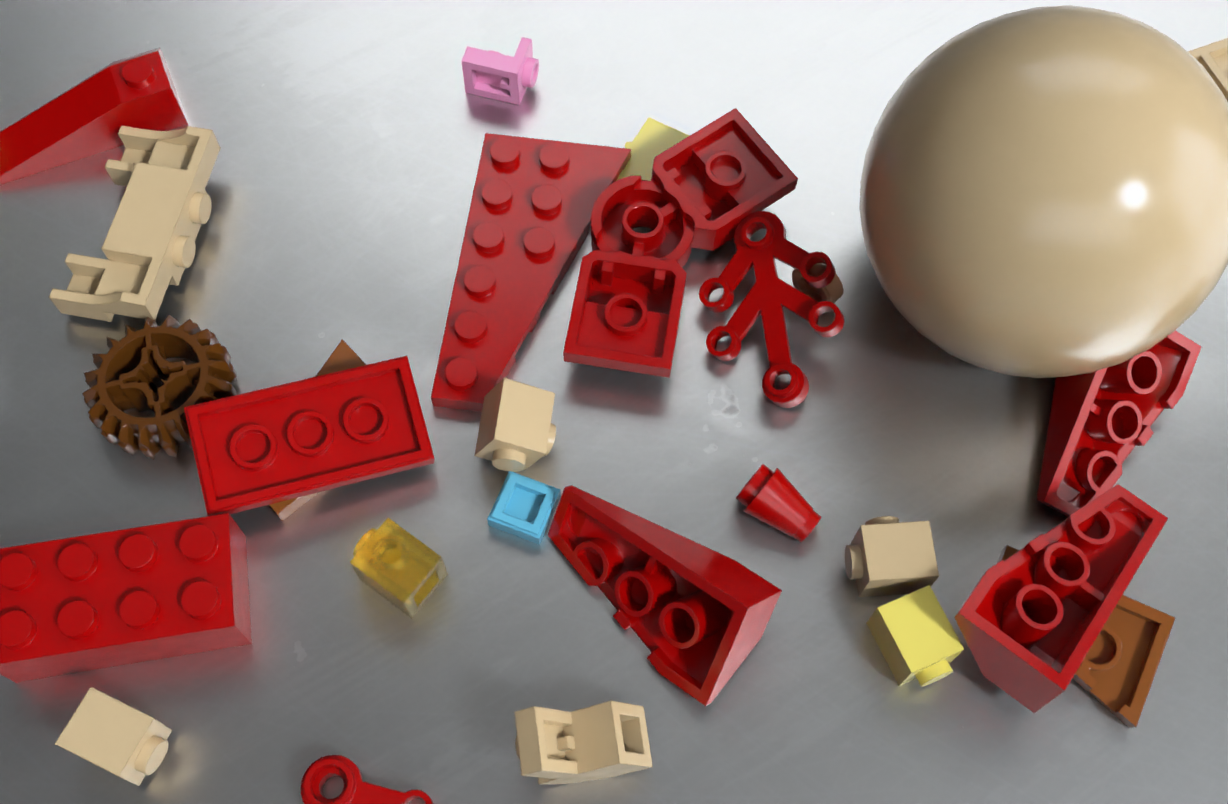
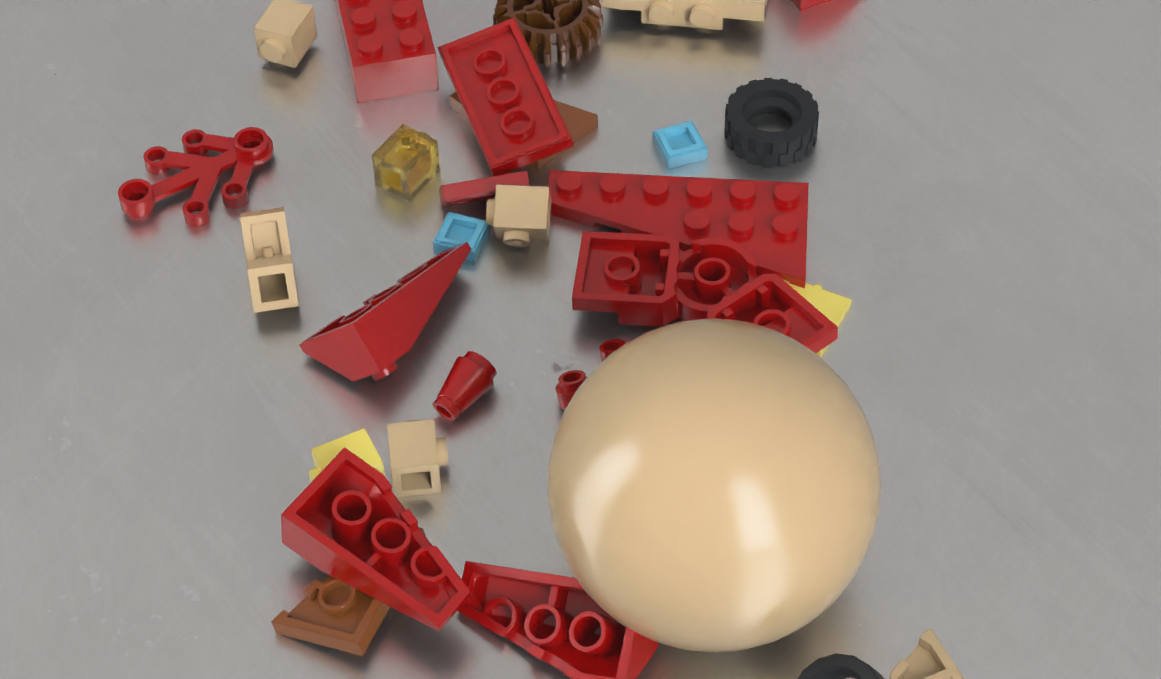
camera: 90 degrees right, 15 degrees down
bright pink bracket [461,37,539,105] -> none
none -> red tile [438,170,530,207]
none -> medium azure tile [652,120,708,170]
none -> black tyre [724,78,819,168]

